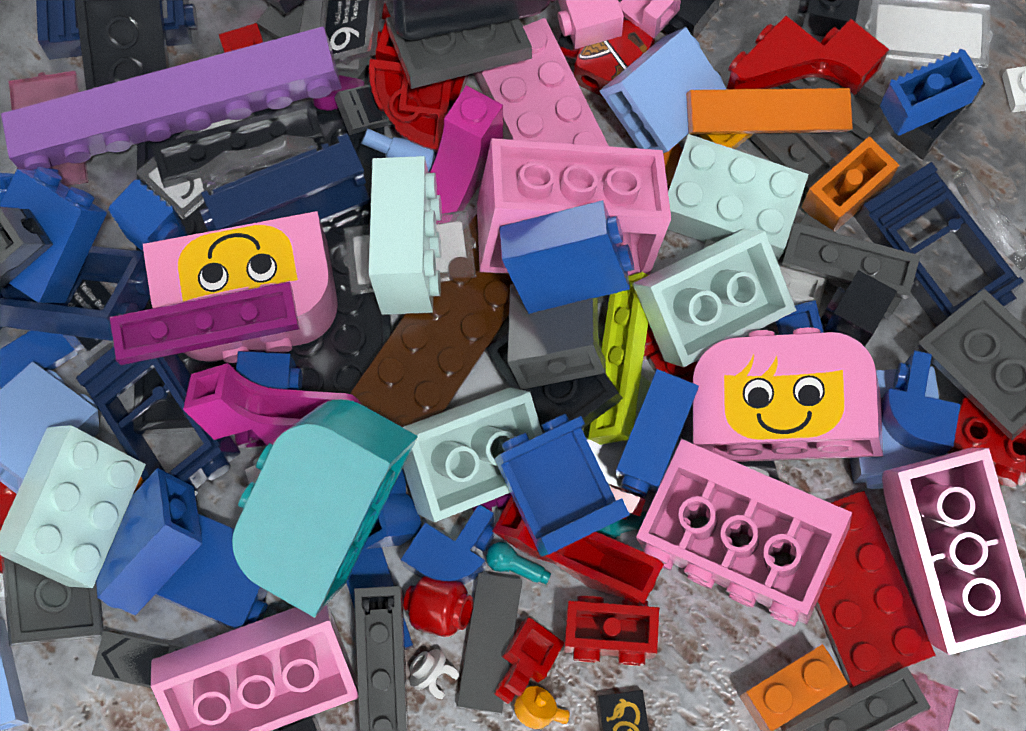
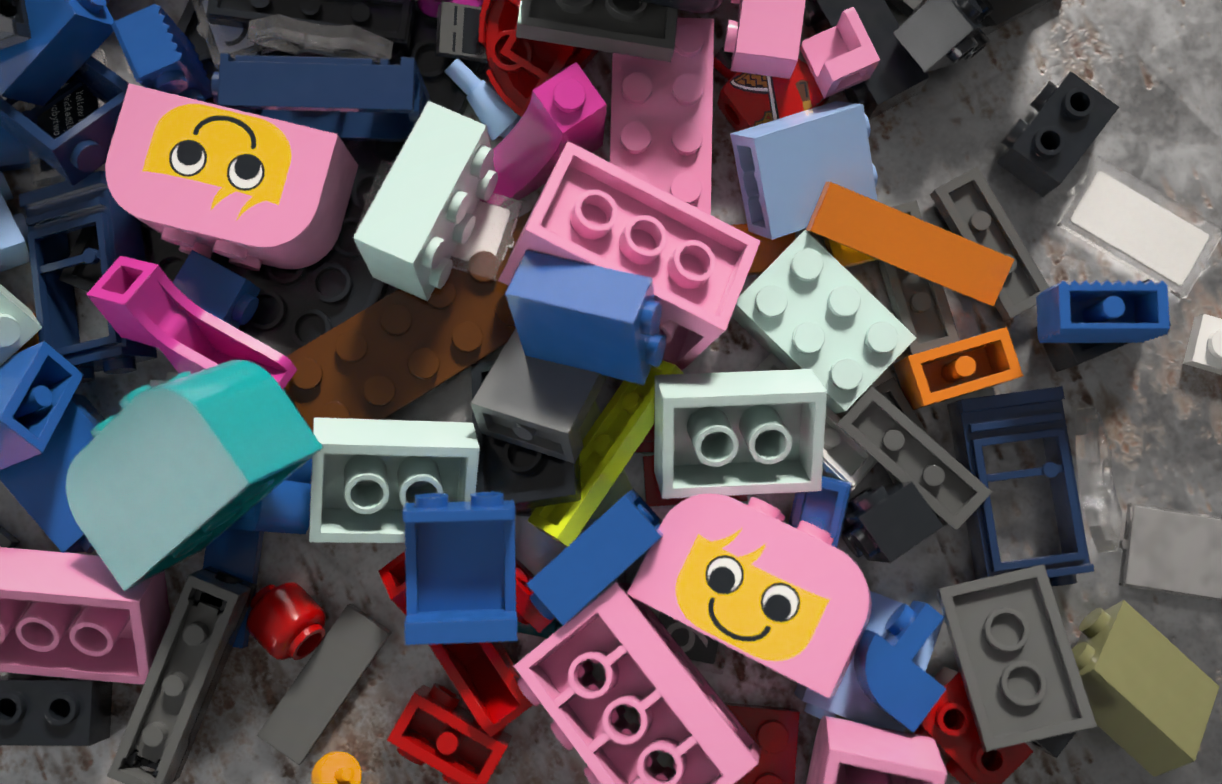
camera: 20 degrees right, 10 degrees up
magenta plate [110,281,300,365] -> none
blue brick [401,505,495,585] -> none
white plate [409,649,459,699] -> none
teal piece [486,542,551,585] -> none
red plate [493,617,565,704] -> none
red arch [727,16,889,95] -> none

